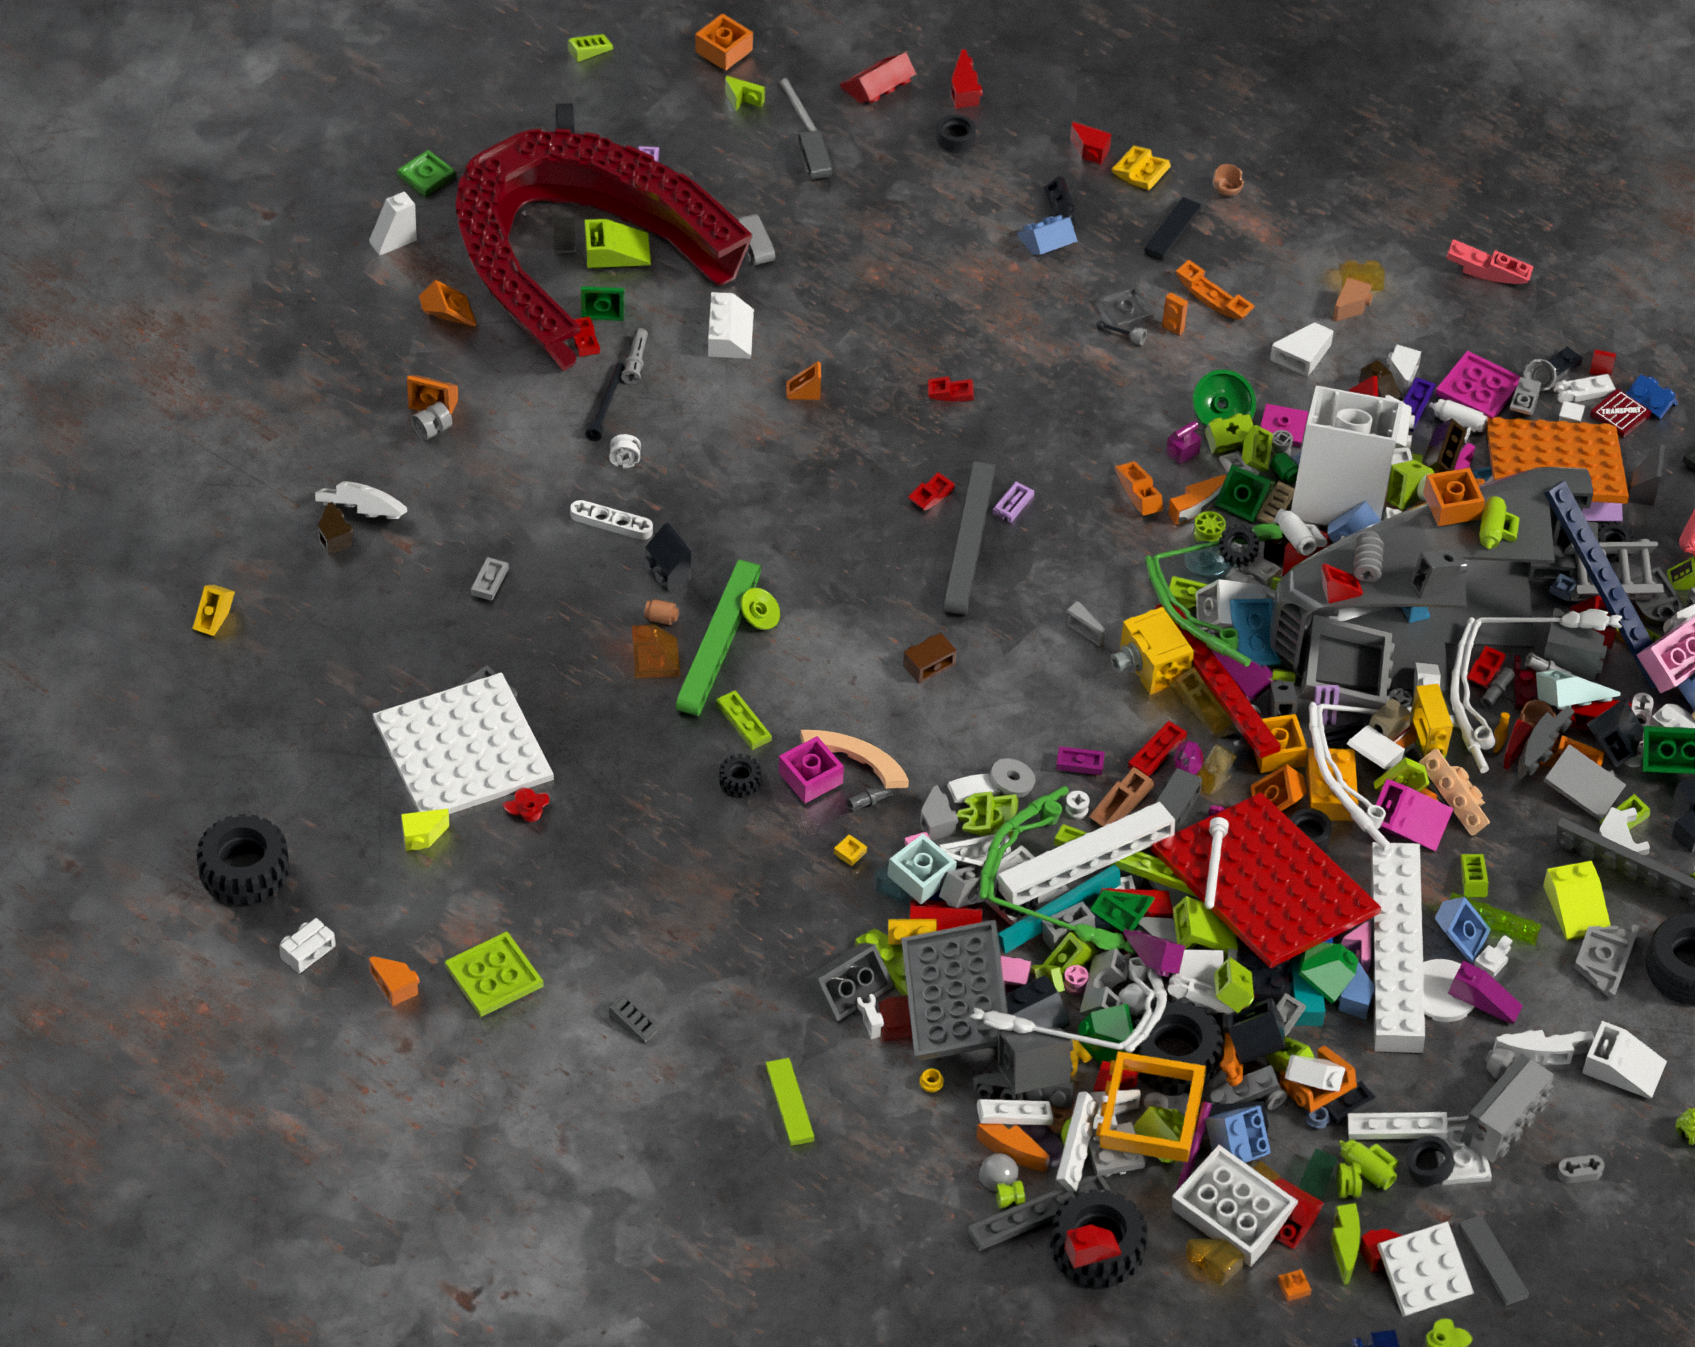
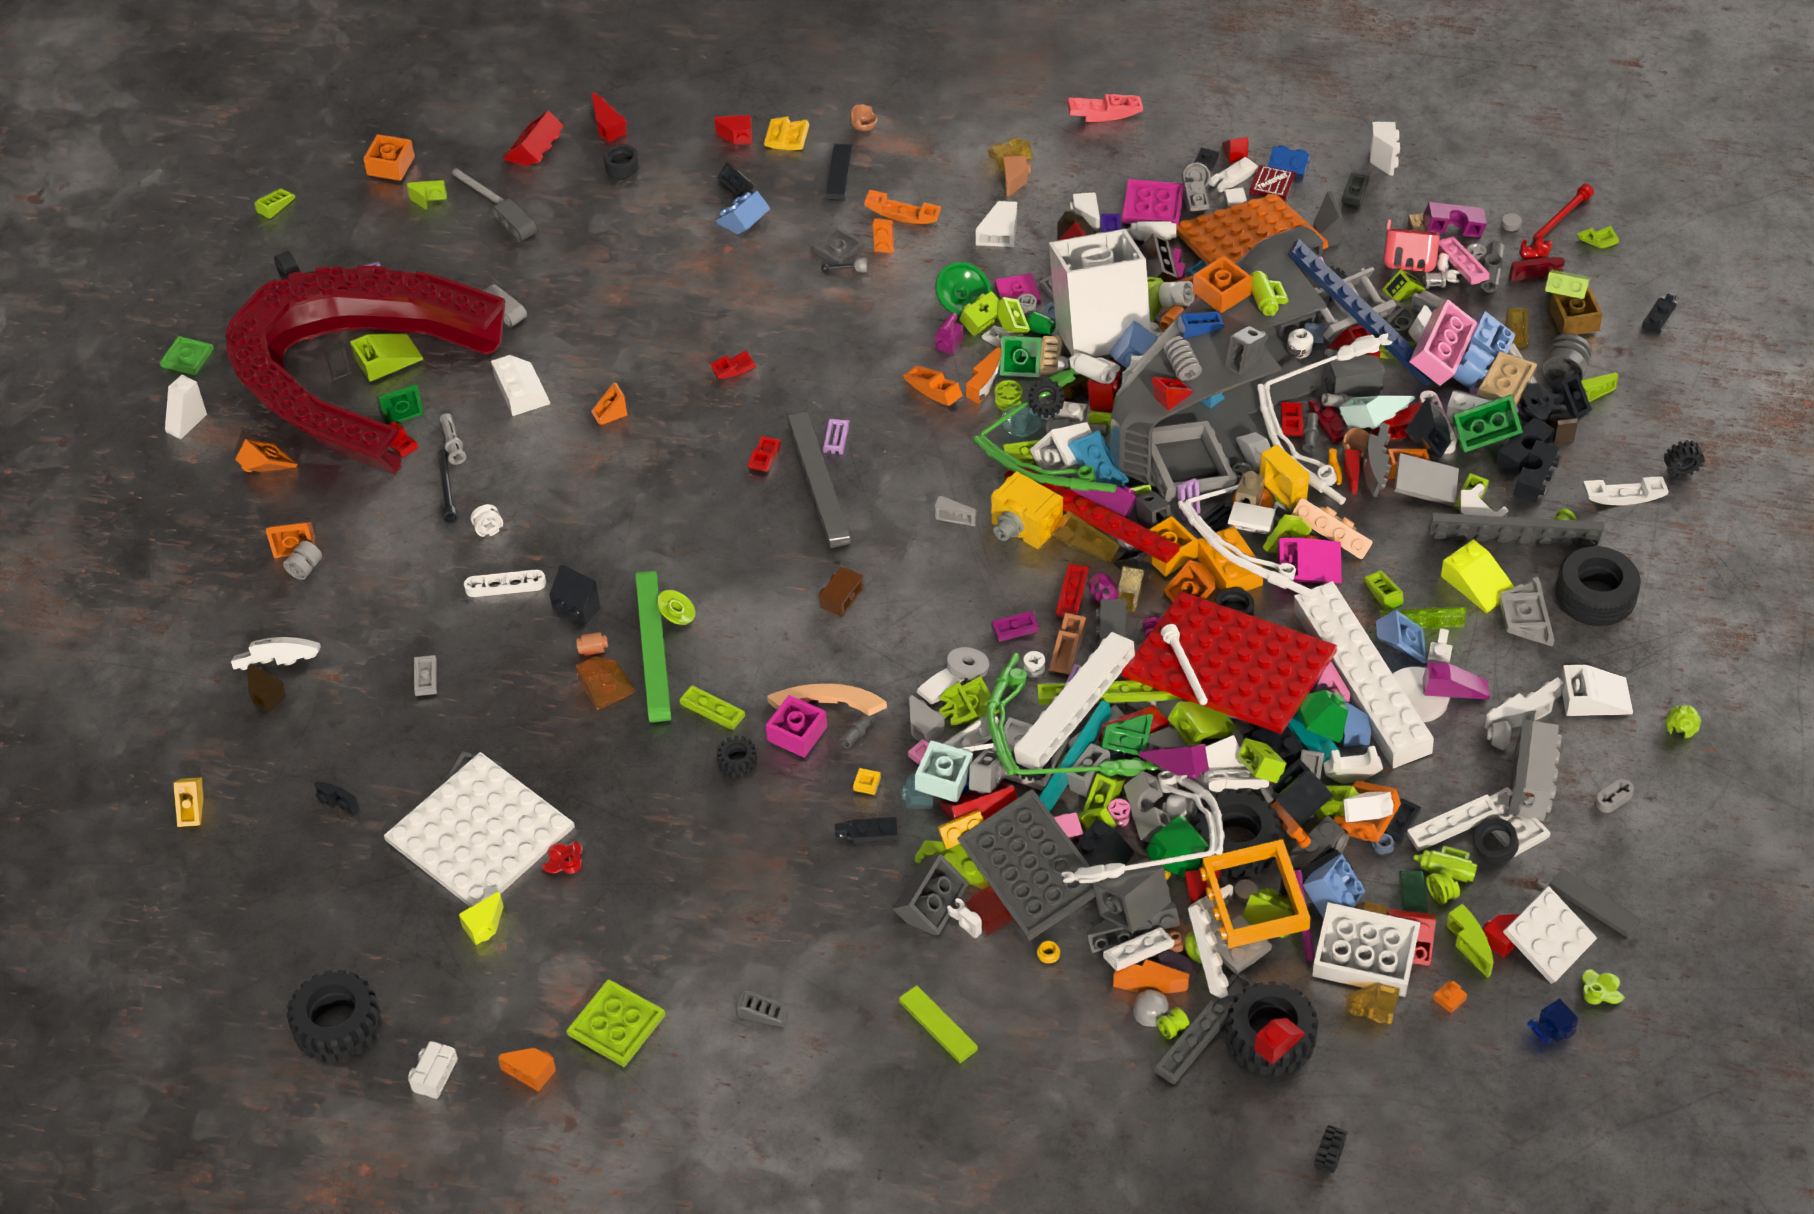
camera: 20 degrees left, 0 degrees up
none -> black slope [314,781,360,815]
none -> black hinge [835,817,898,843]
none -> blue slope [1178,311,1225,338]
none -> white head [1287,328,1314,358]
none -> white piece [1323,746,1383,784]

